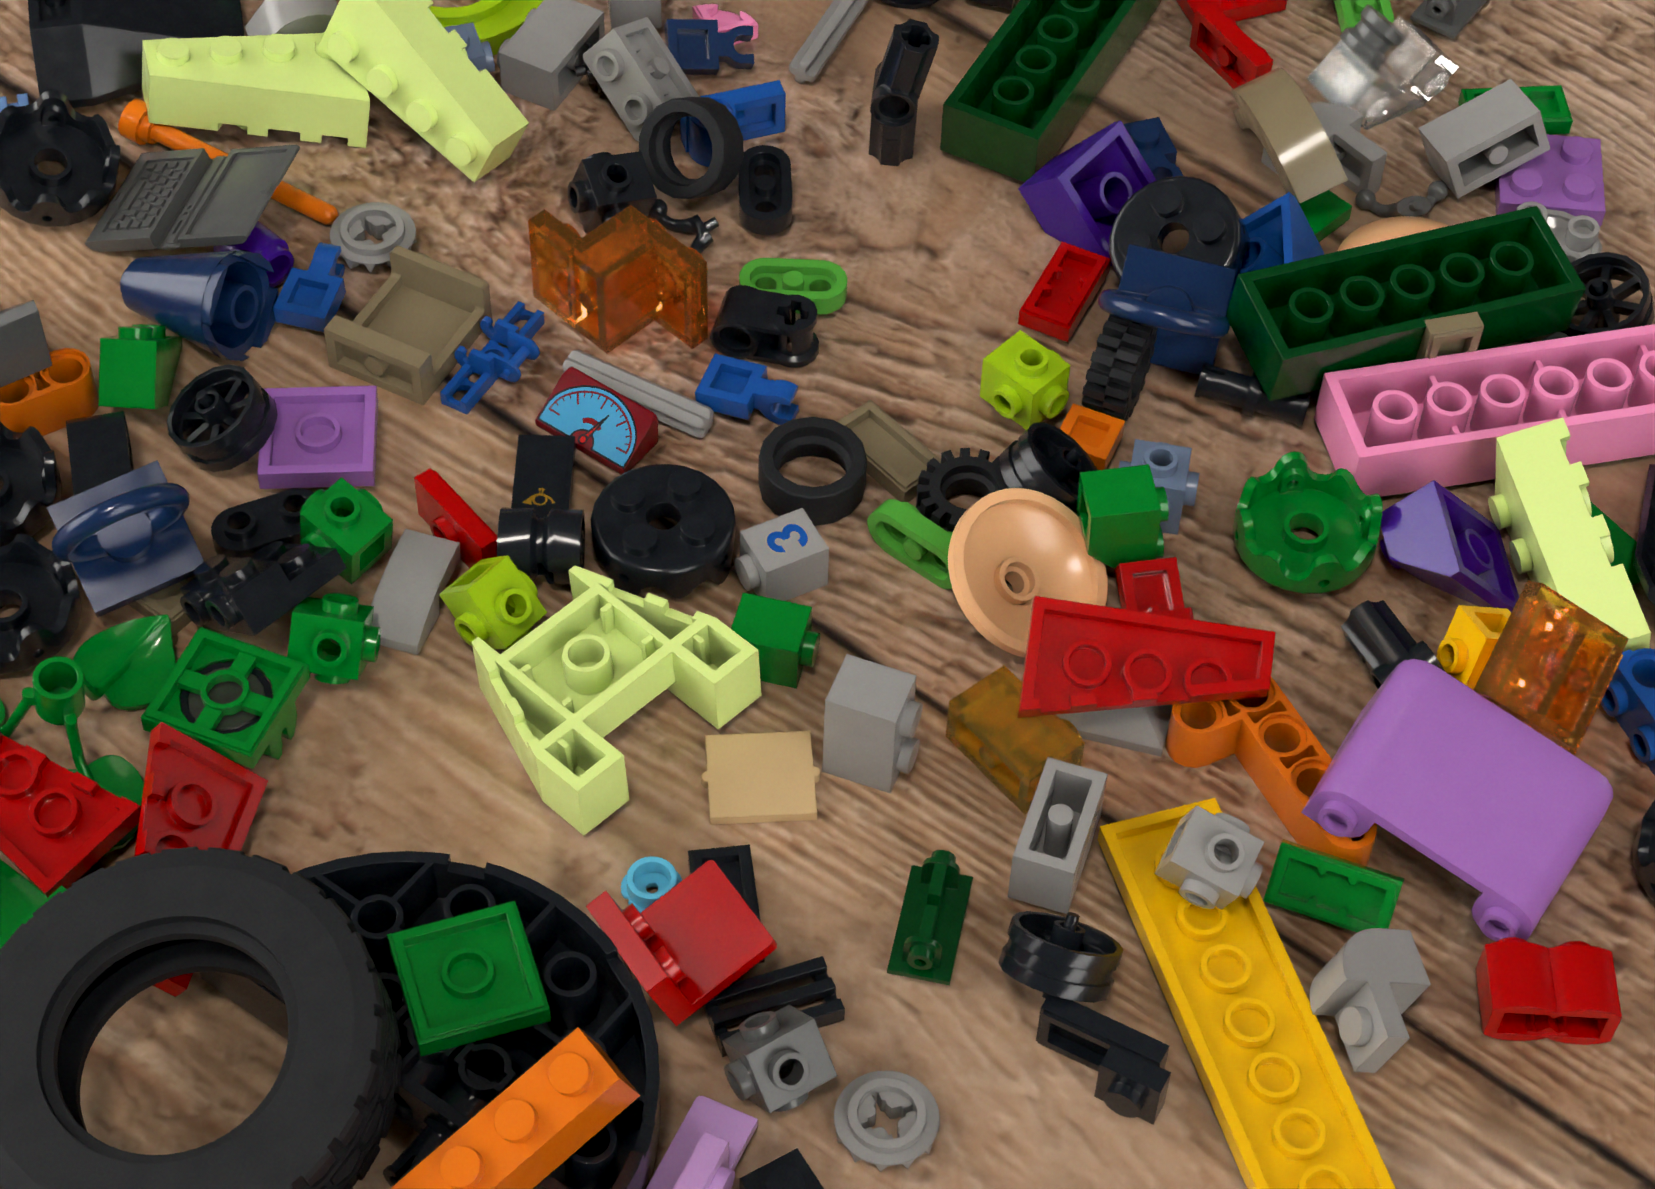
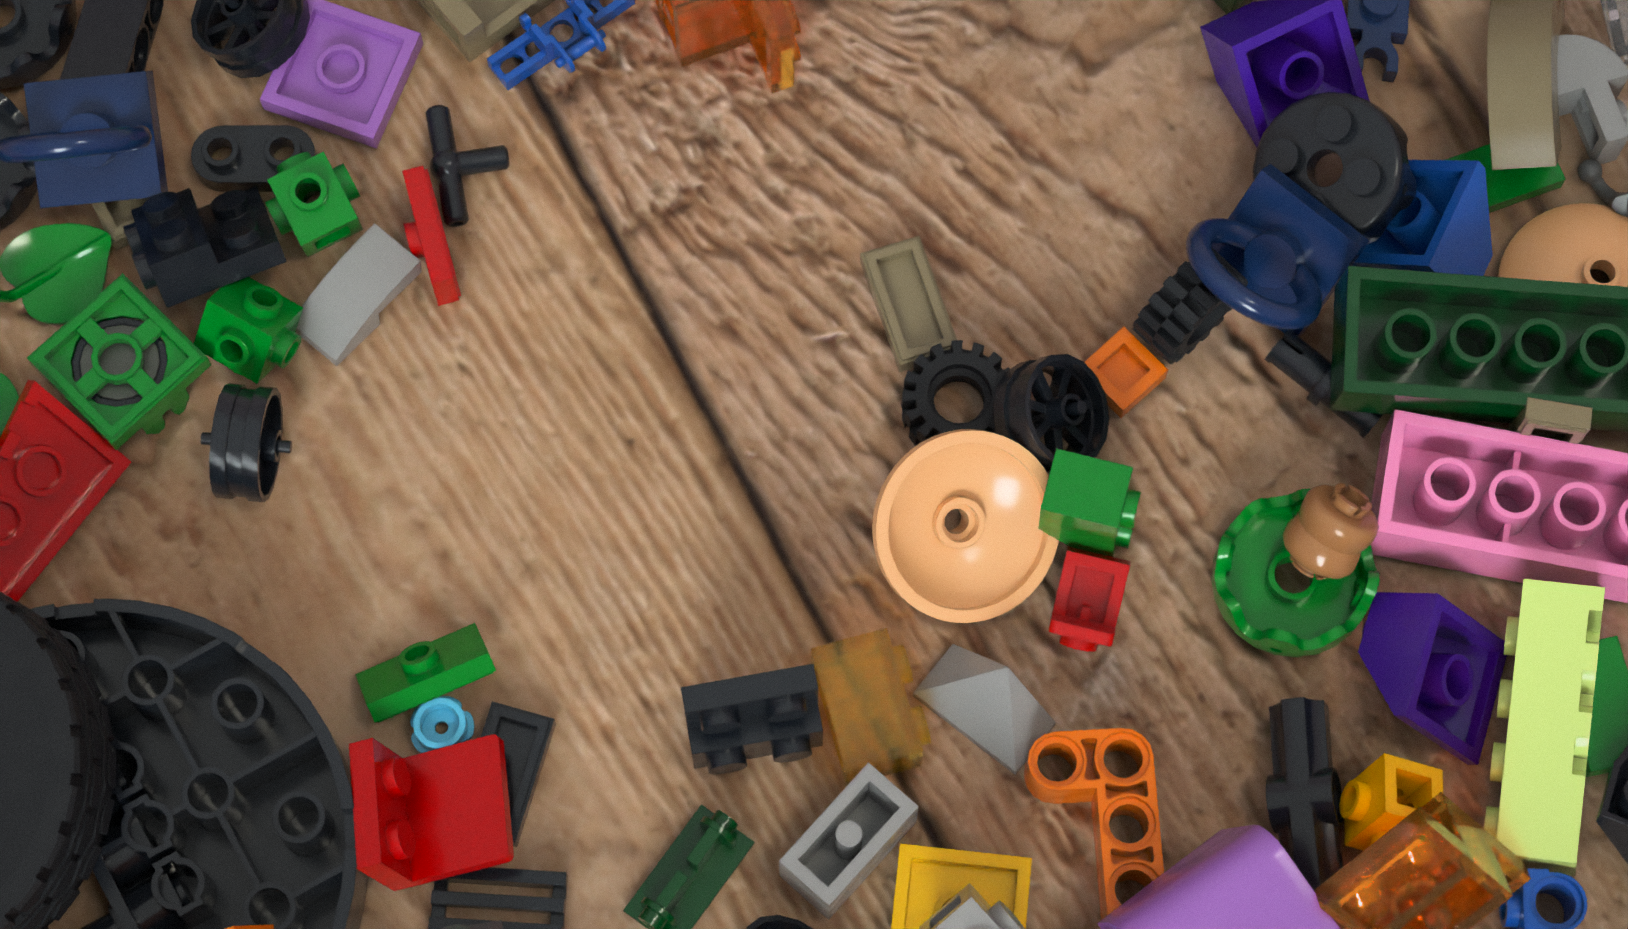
camera: 25 degrees right, 20 degrees up
green tile [387,901,551,1056] -> none
lime brick [439,555,547,651] -> none
yellowish green wedge [472,566,762,836] -> none
black wheel [497,507,585,585] -> none
black tile [511,435,576,517] -> none
slope [535,366,658,475] -> none
light grey axle [562,350,714,438] -> none
black plate [590,464,736,599] -> none
blue plate [695,353,799,425] -> none
tan piece [701,731,820,825] -> none
black piece [710,285,819,368] -> none
green brick [731,592,820,689] -> none
light grey brick [735,508,829,601] -> none
bright green plate [739,258,847,314] -> none
black tyre [758,417,867,526] -> none
light grey brick [822,654,923,794] -> none
bright green plate [867,499,953,589] -> none
lime brick [979,330,1071,430] -> none
red wing [1017,596,1276,718] -> none
red plate [1018,241,1111,342] -> none
sand blue brick [1119,439,1200,535] -> none
none -> black wheel [201,383,292,502]
none -> green plate [355,623,496,723]
none -> black piece [425,105,510,227]
none -> black plate [681,663,823,774]
none -> medium nougat piece [1283,483,1379,580]

